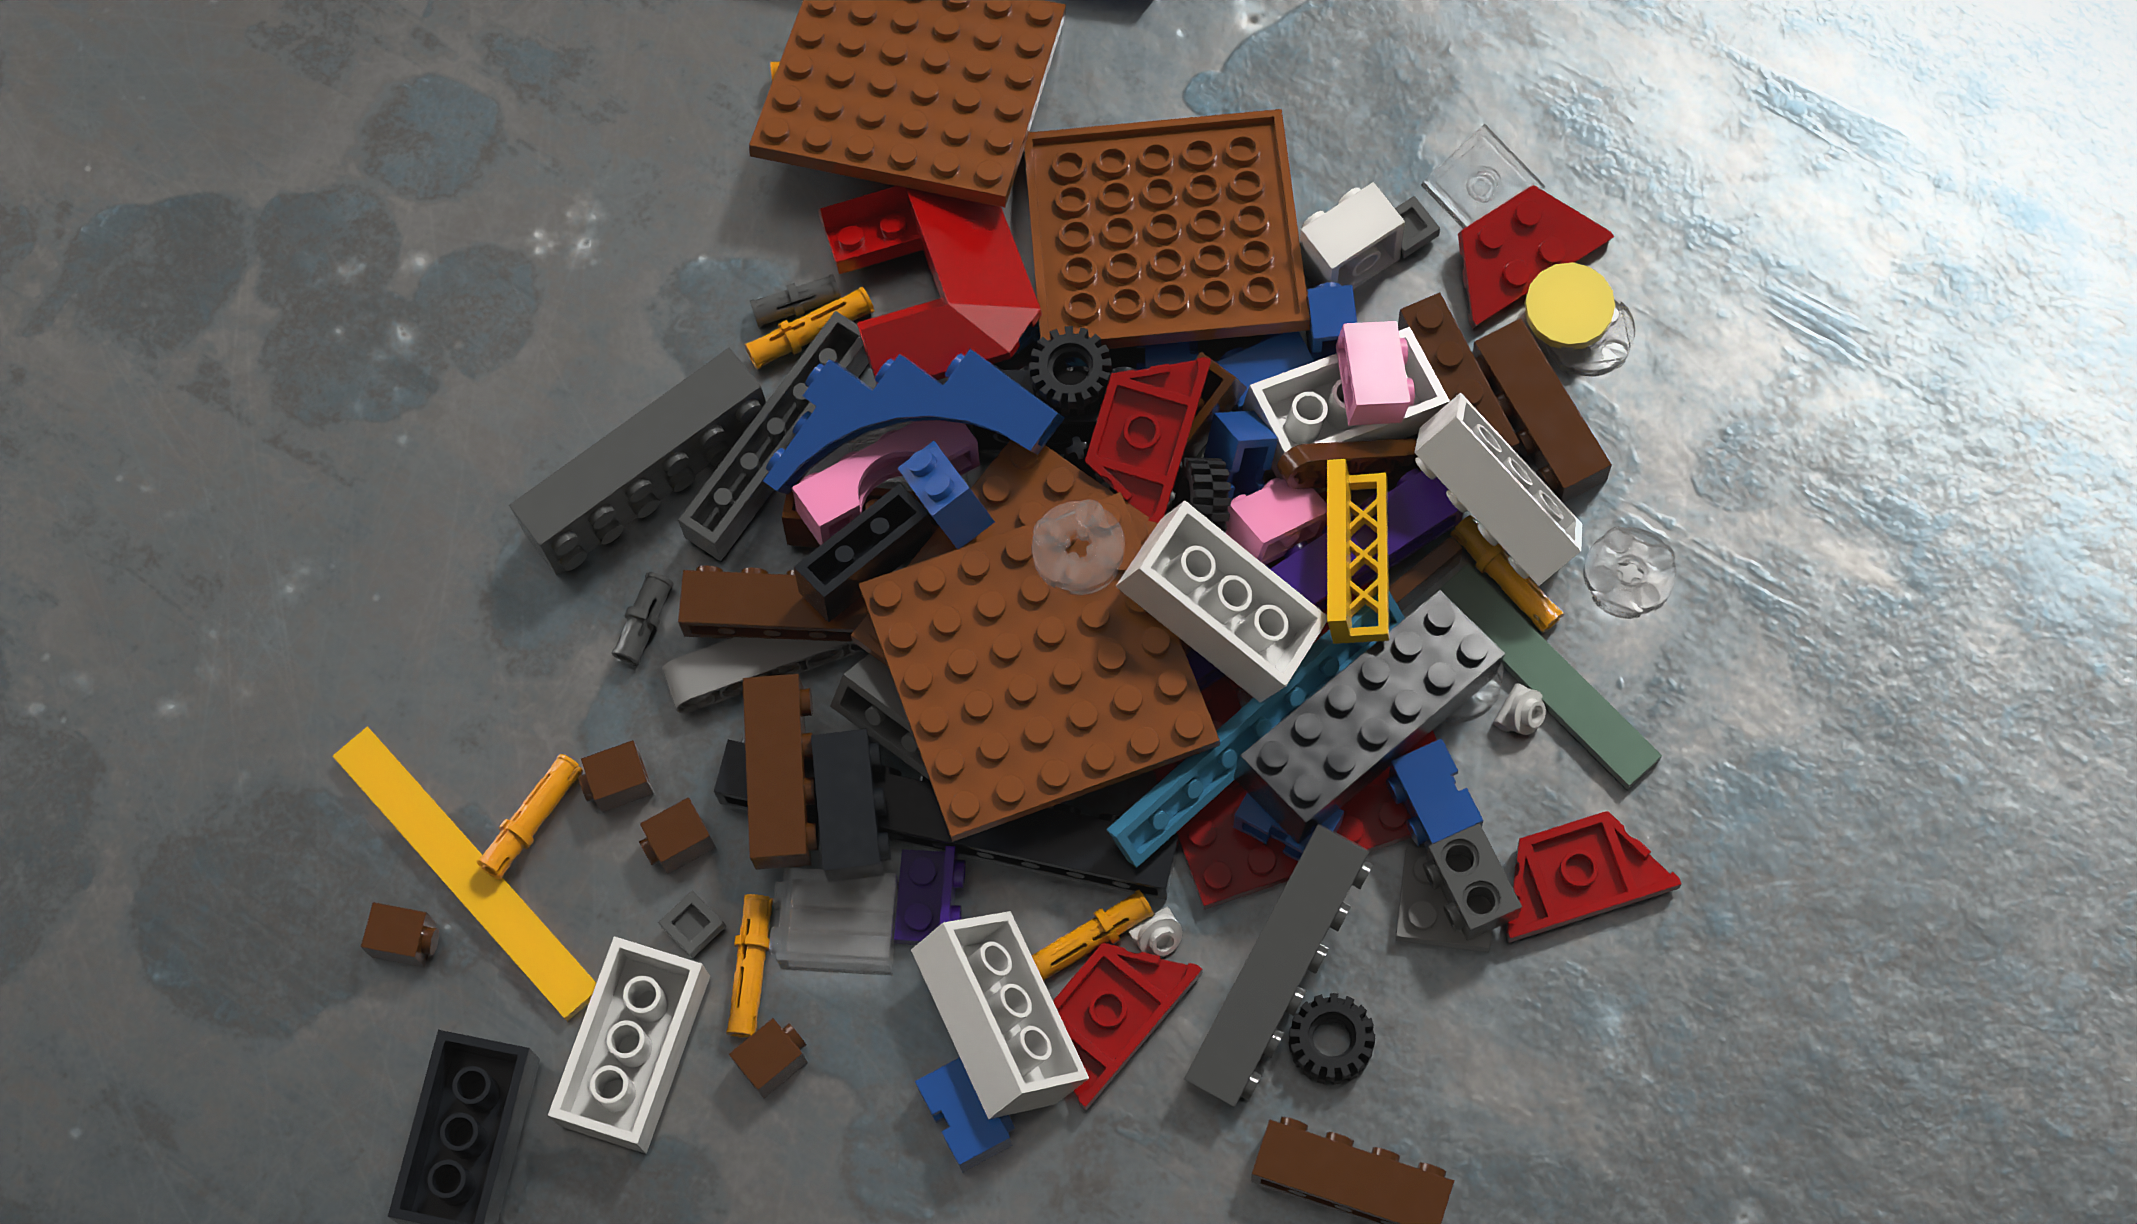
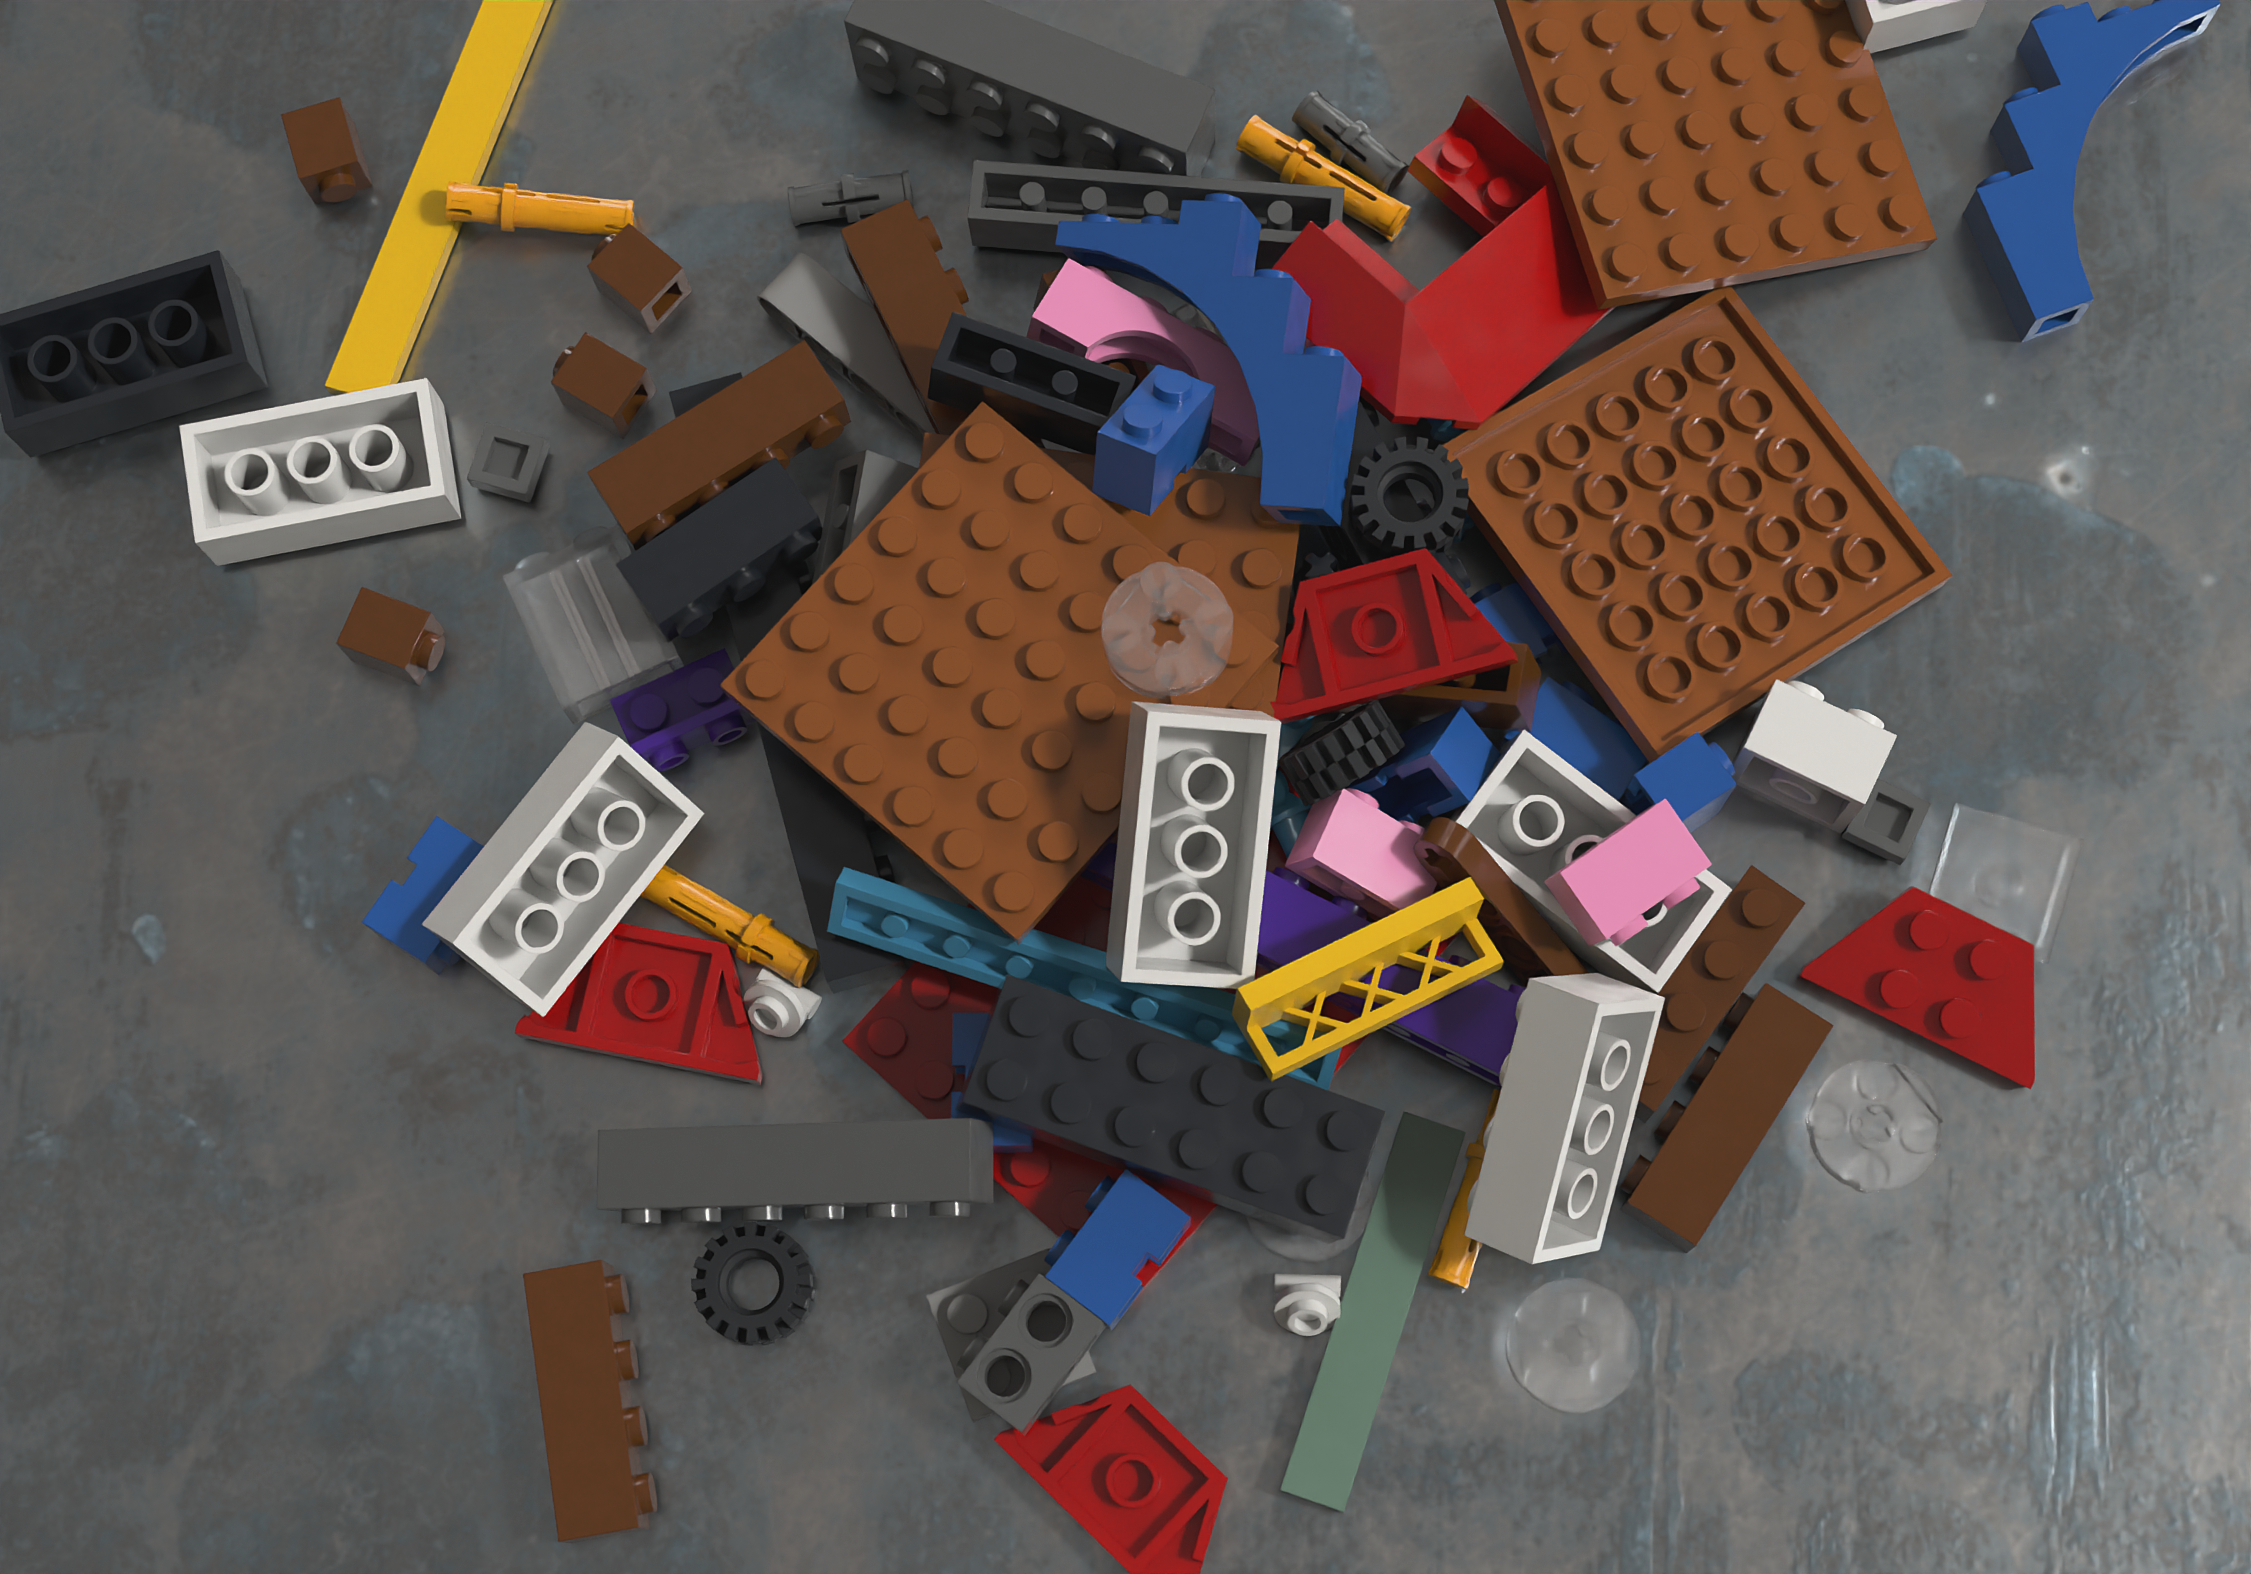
camera: 60 degrees right, 5 degrees up
light orange pin [726,894,774,1038] -> none
reddish brown tile [1389,537,1463,612] -> none
light yellow tile [1525,263,1615,350] -> none

